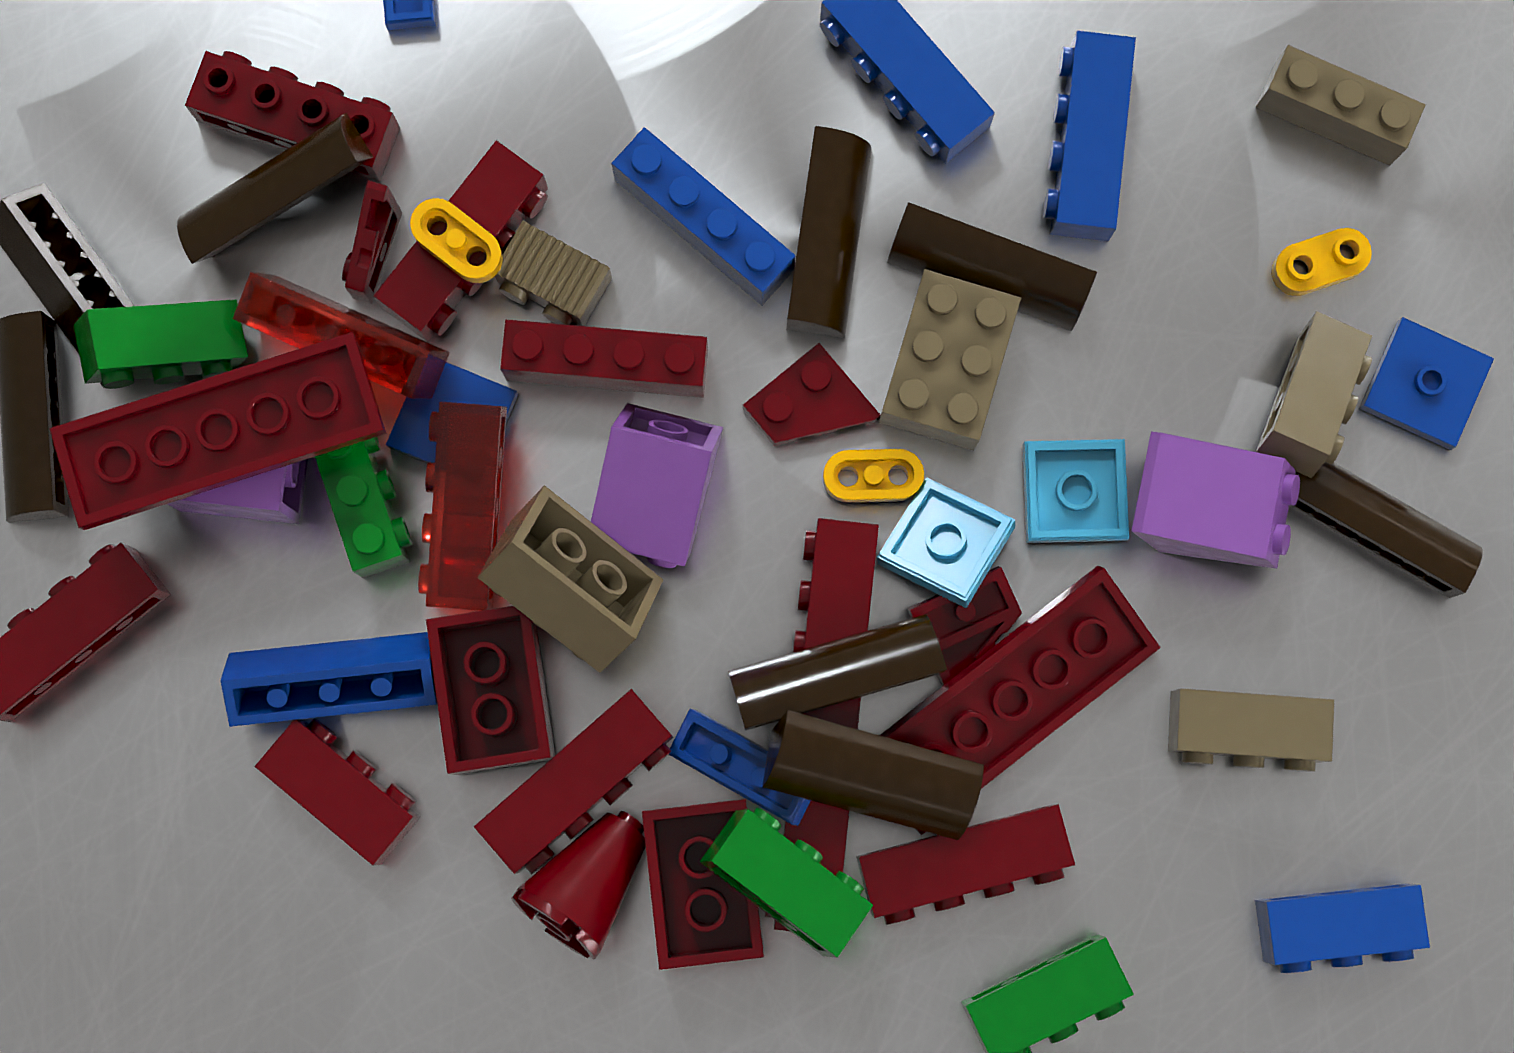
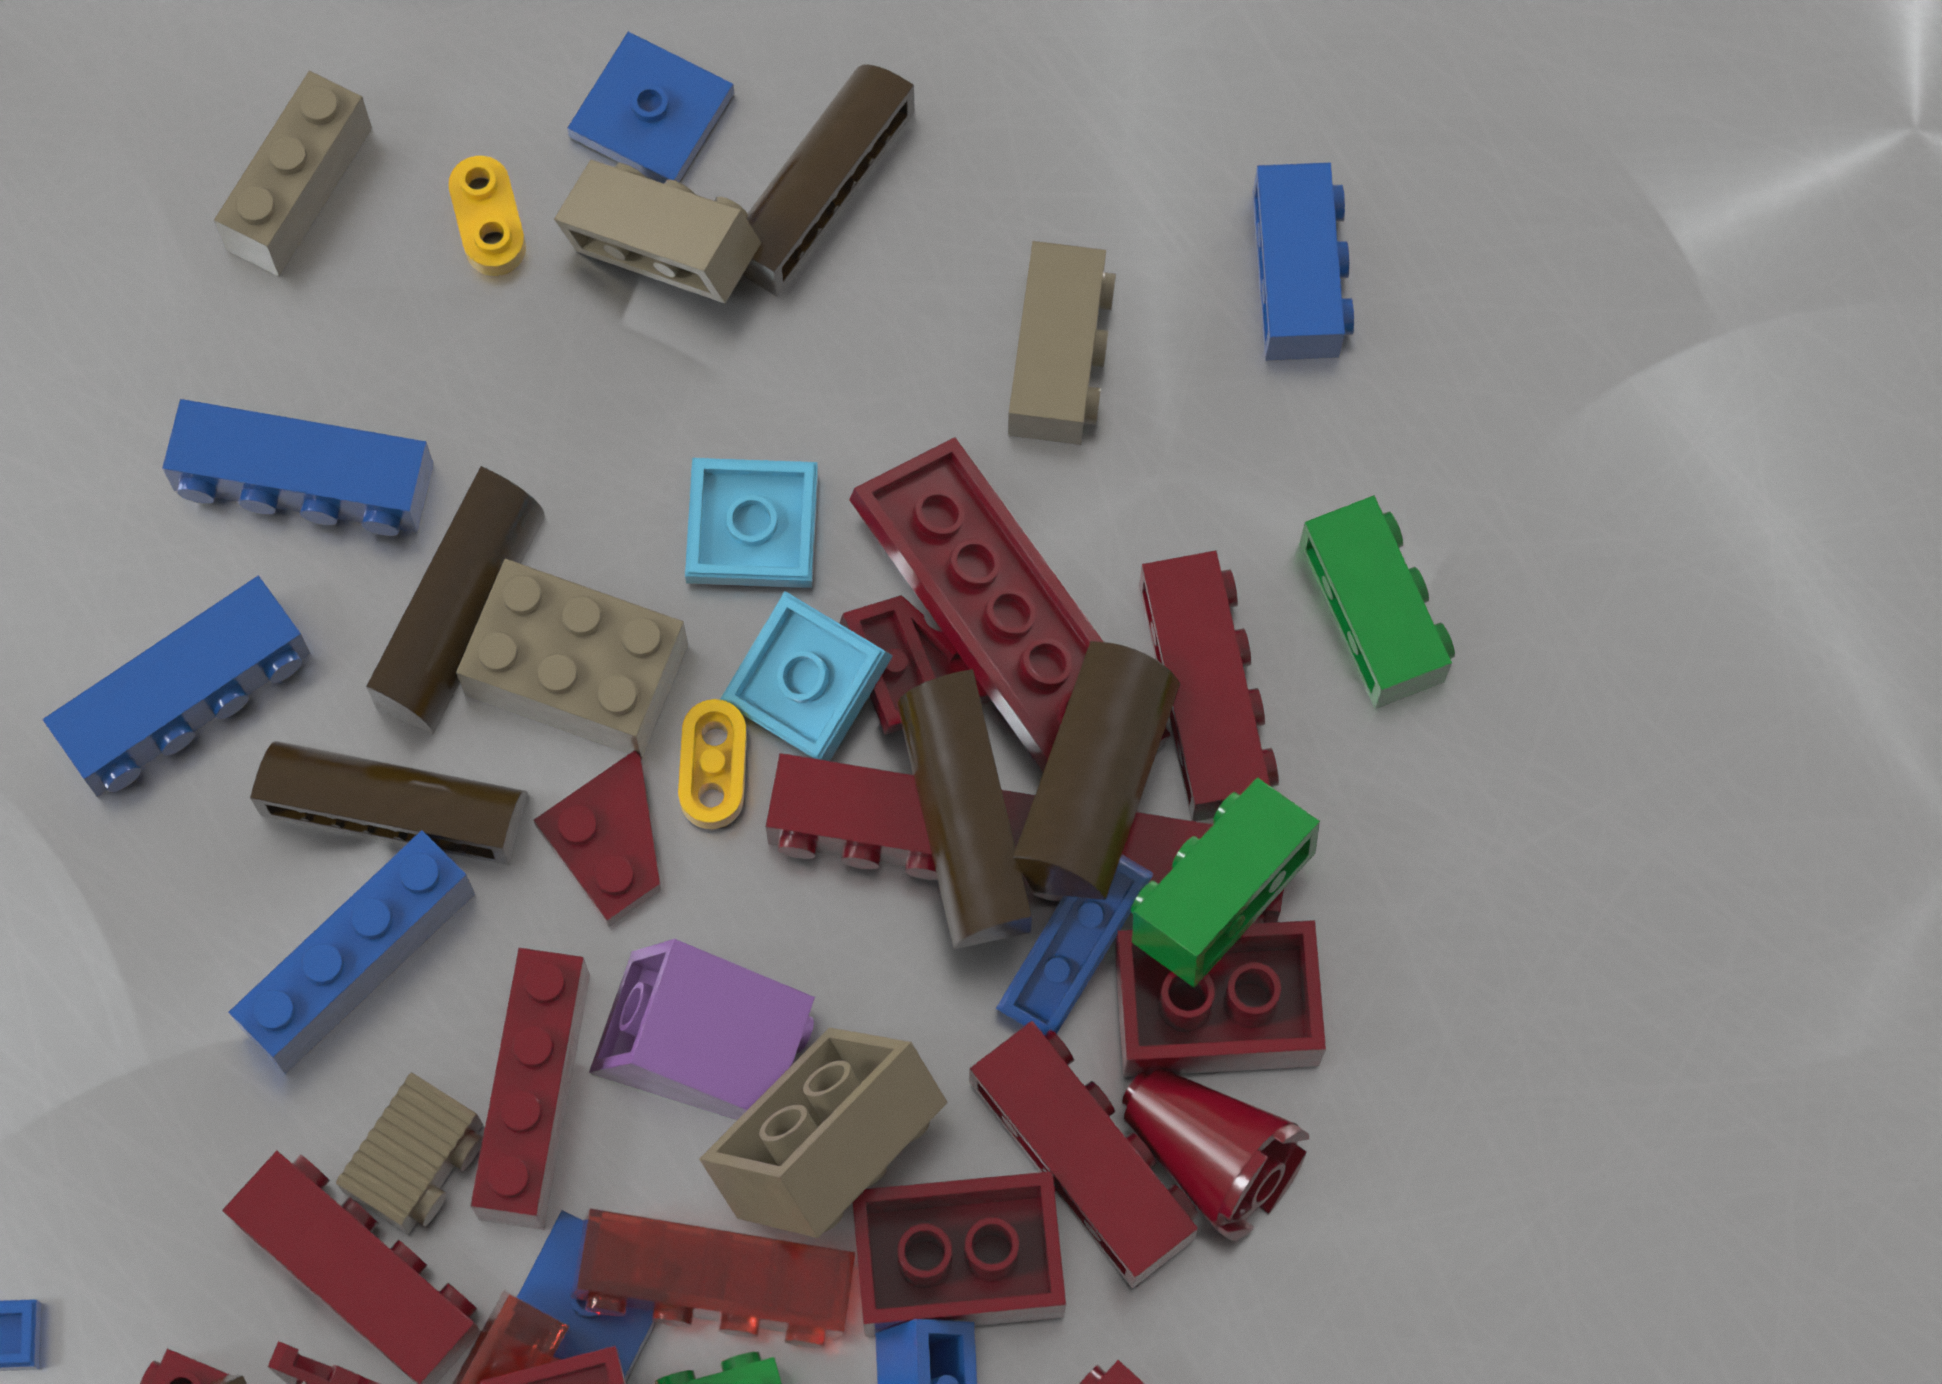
camera: 85 degrees left, 10 degrees down
yellow plate [410,198,503,283] -> none
medium lavender slope [1132,431,1300,569] -> none

